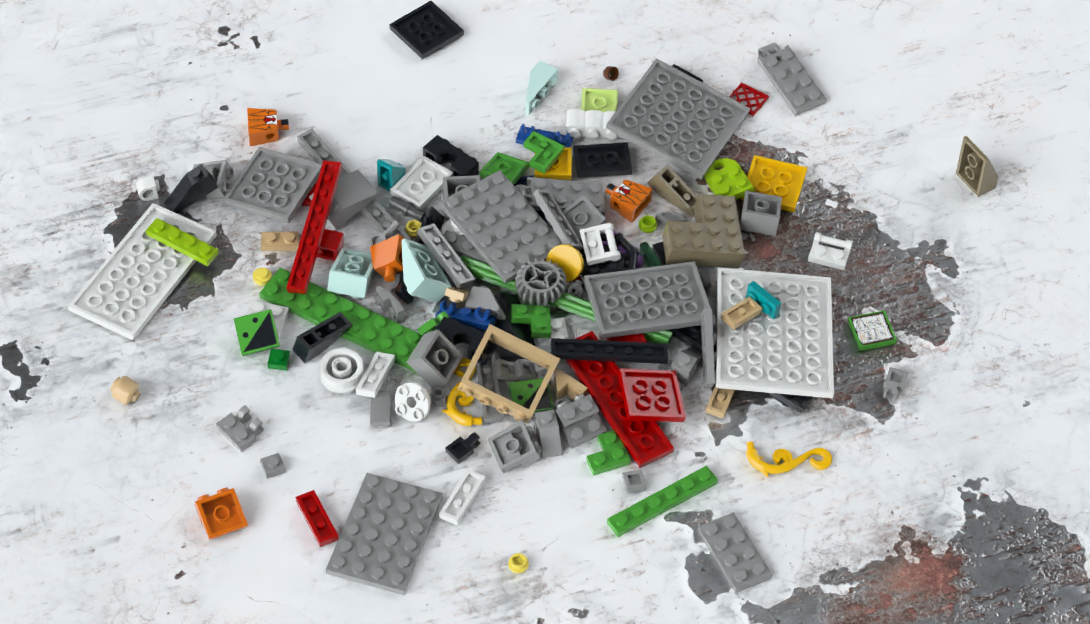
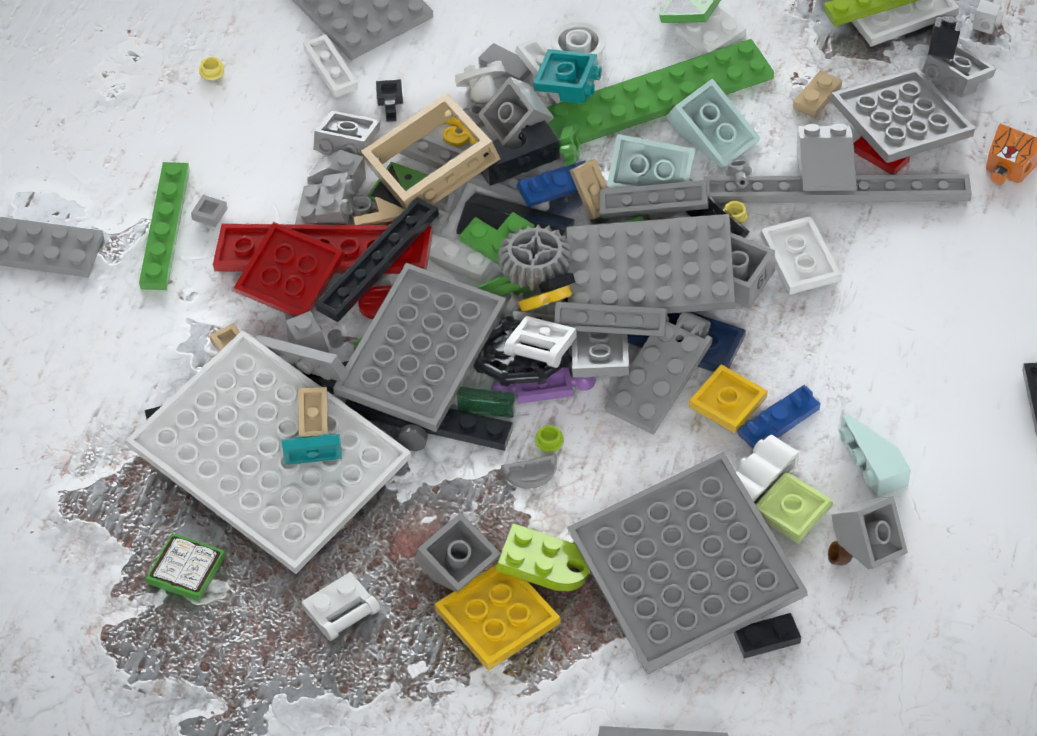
camera: 130 degrees right, 0 degrees up
light yellow plate [253,268,272,286] -> none
green plate [268,349,291,371] -> none
red plate [286,161,343,294] -> none
black slope [292,312,353,363] -> none
red slope [317,229,344,261] -> none
orange torso [370,234,405,282] -> none
light grey slope [374,286,405,324] -> none
teal slope [377,159,406,192] -> none
dark grey pin [389,196,426,223] -> none
black arch [423,135,479,176] -> none
light grey slope [465,286,506,320] -> none
bright green tile [479,152,529,185] -> none
bright green plate [524,131,565,174] -> none
black plate [573,142,632,178] -> none
bright green plate [586,430,631,476] -> none
orange torso [605,180,652,223] -> none
dark tan slope [647,164,698,217] -> none
dark tan brick [662,194,745,268] -> none
red window [729,82,769,116] -> none
yellow plant [746,441,832,477] -> none
light grey plate [883,367,909,401] -> none
none -> teal plate [533,49,602,104]
none -> black tile [538,272,576,294]
none -> light grey slope [831,496,908,569]

